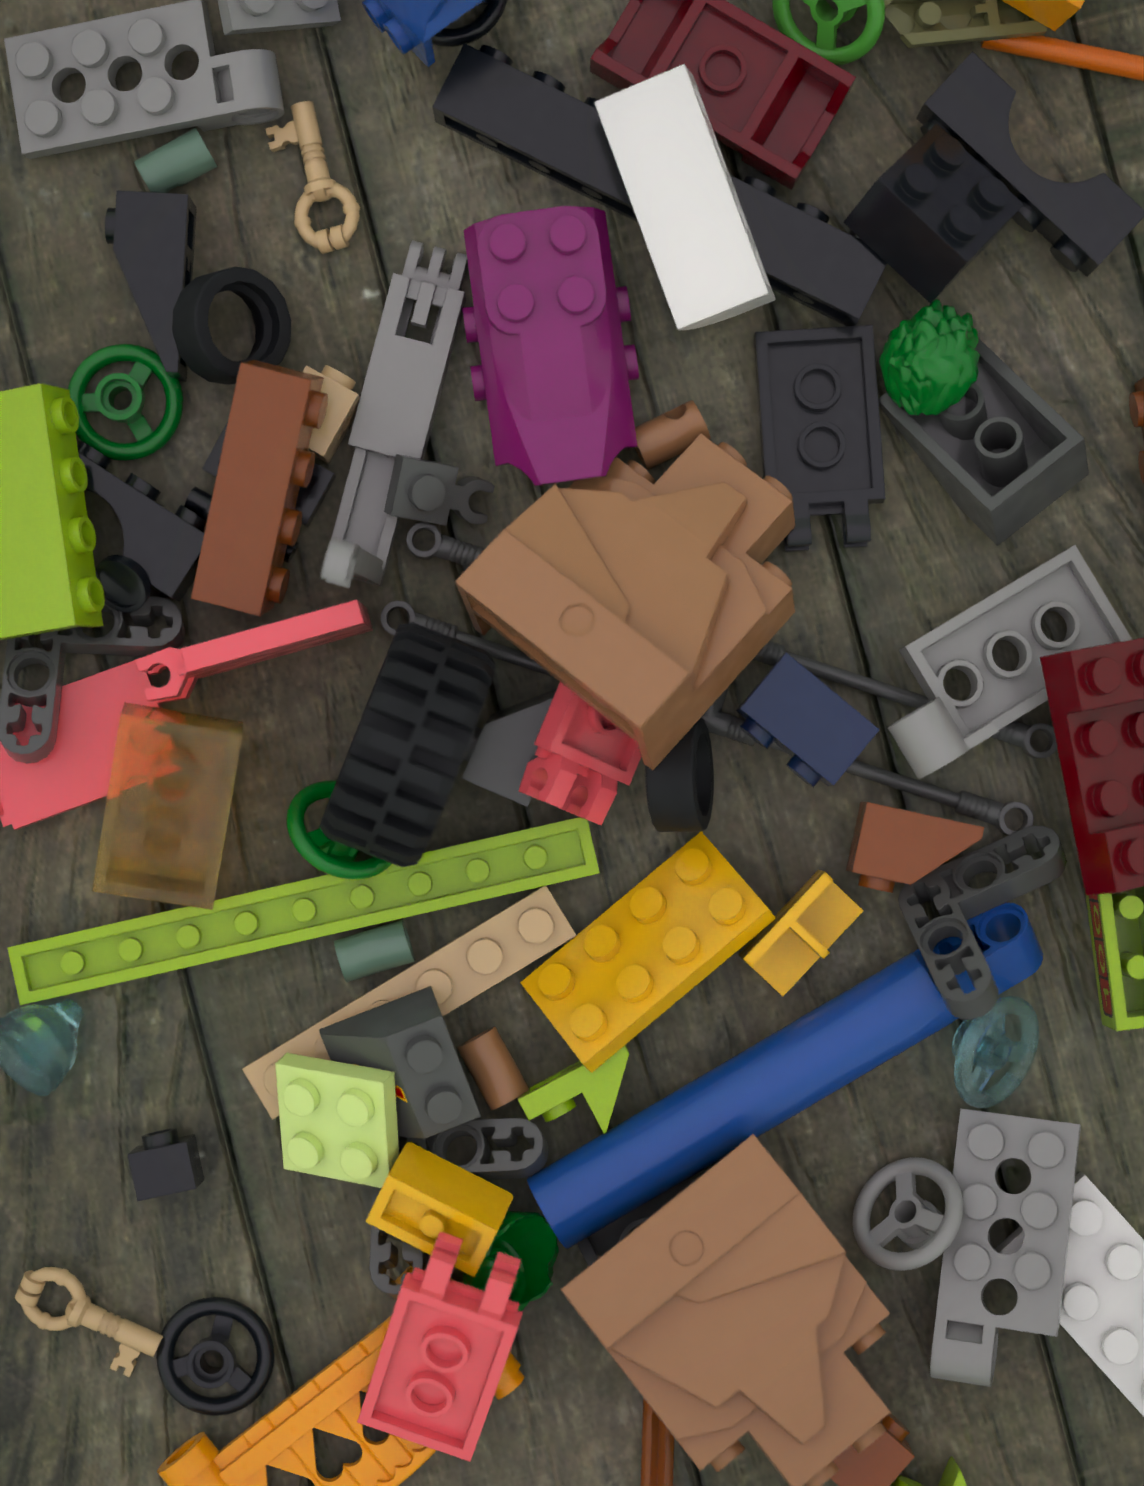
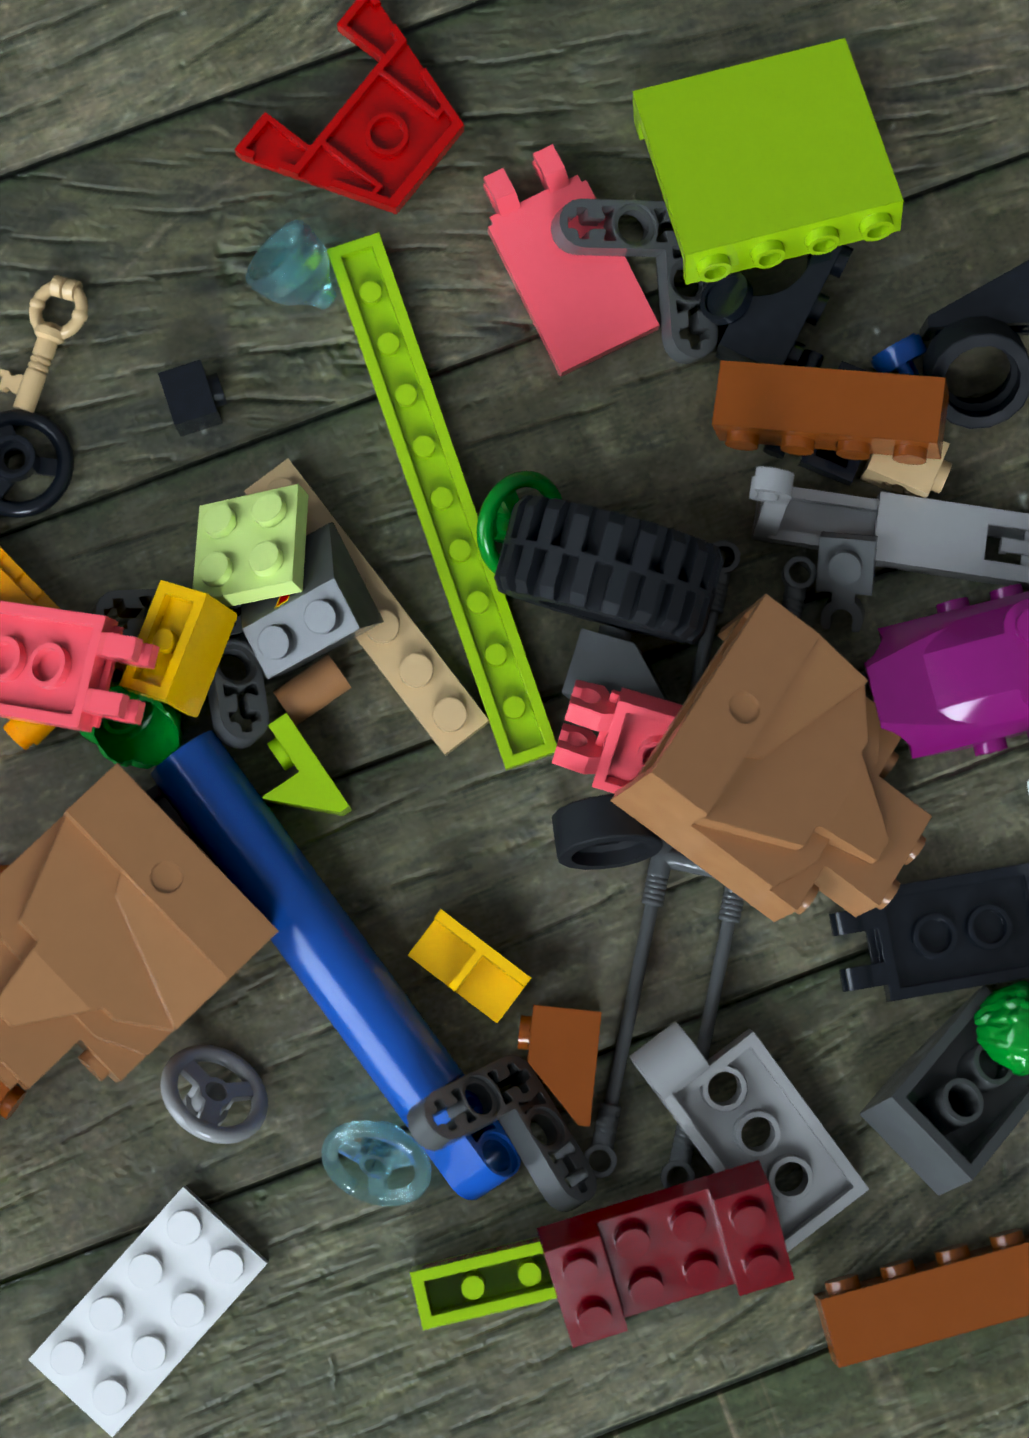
camera: 85 degrees right, 5 degrees down
green piece [68,344,183,461] -> none
clear yellow brick [92,702,243,910] -> none
coral tile [135,600,373,704] -> none
sand green piece [334,920,415,982] -> none
yellow plate [520,831,776,1073] -> none
medium nougat piece [634,400,711,470] -> none
dark blue brick [736,652,880,788] -> none
light grey hinge [930,1108,1081,1387] -> none
none -> blue tile [871,333,927,376]

